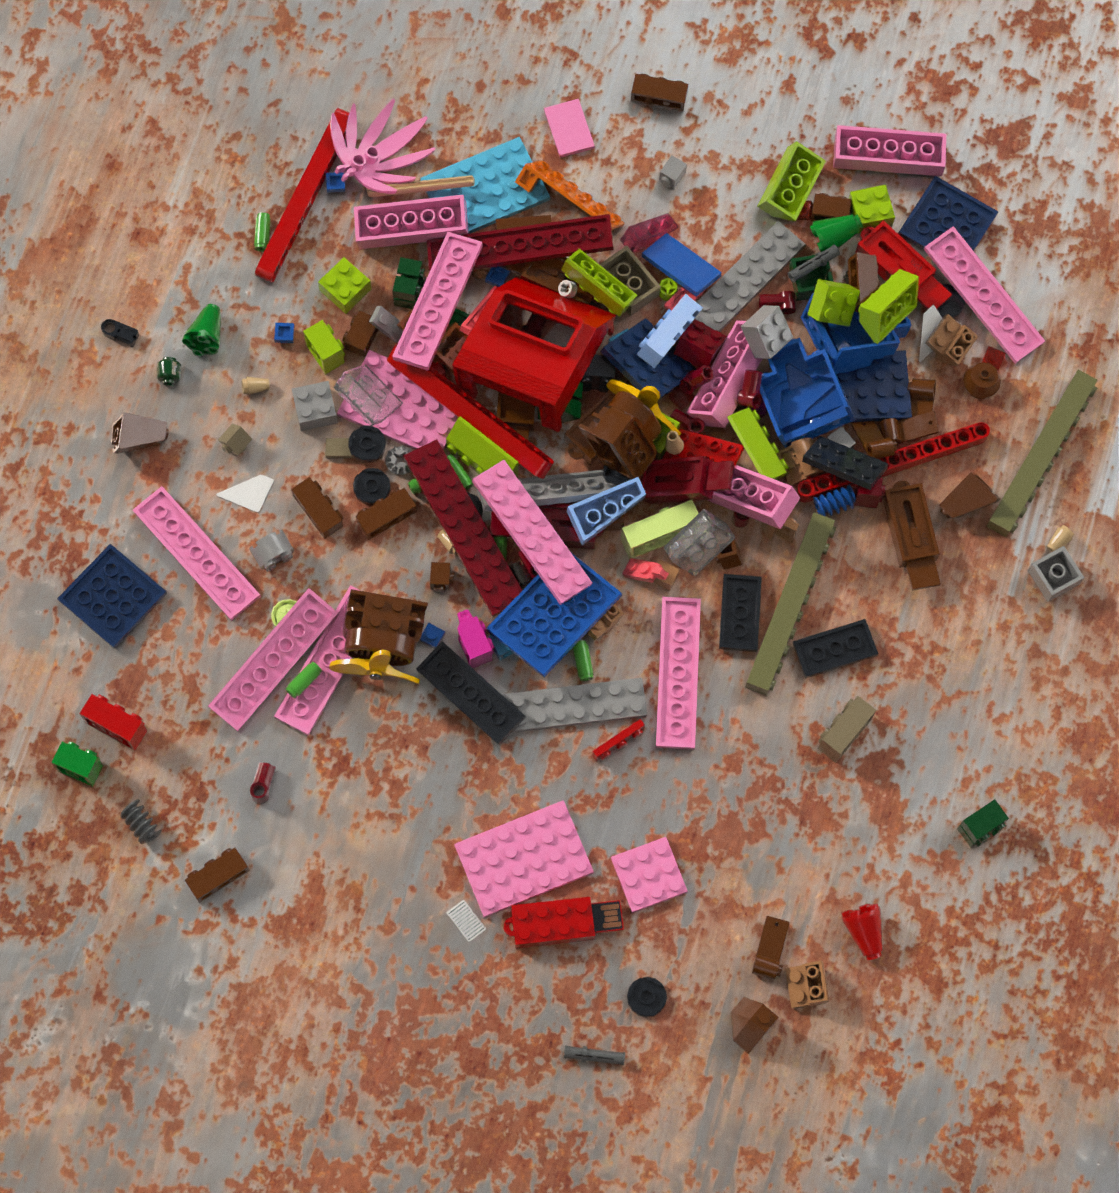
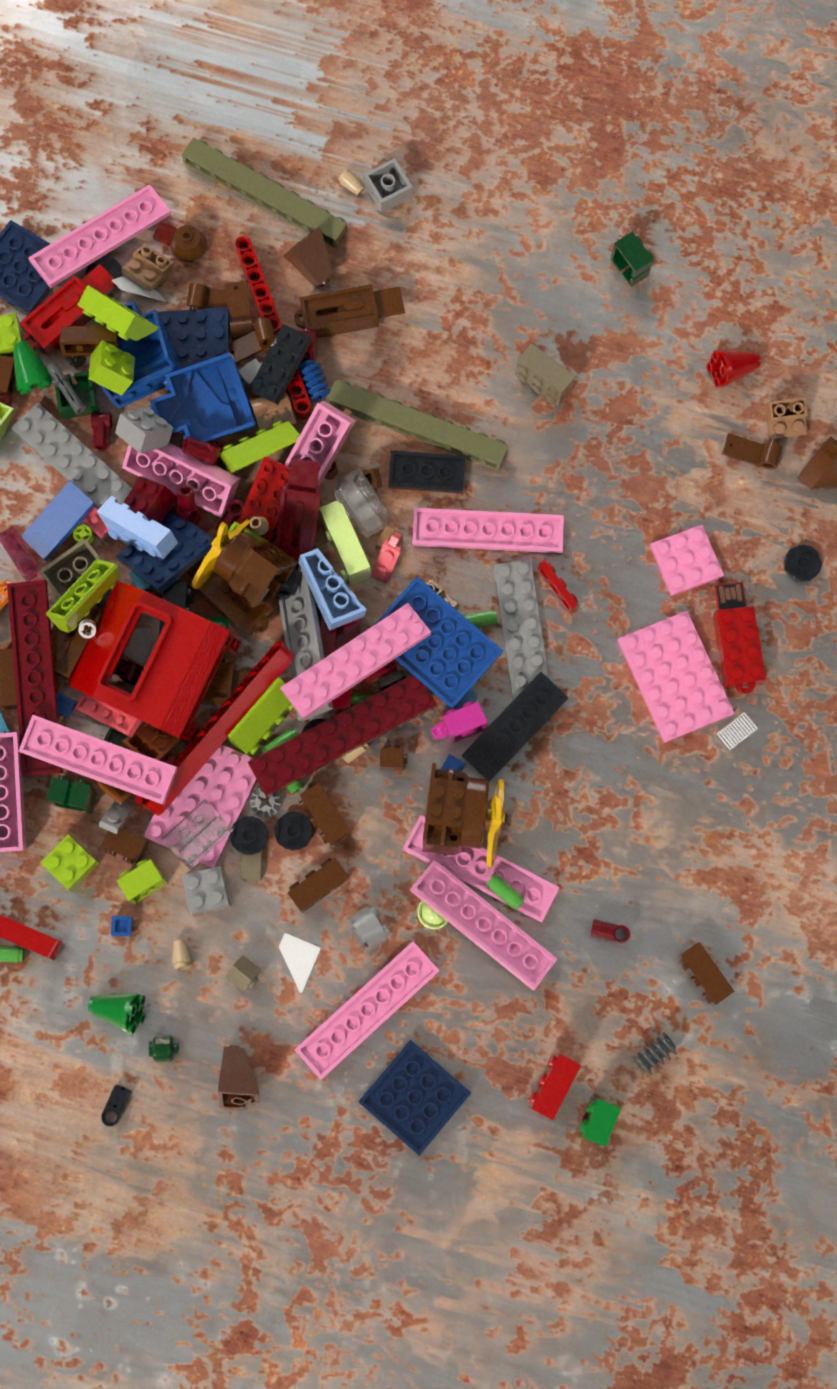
camera: 90 degrees left, 5 degrees up
black plate [792,619,878,679] -> none

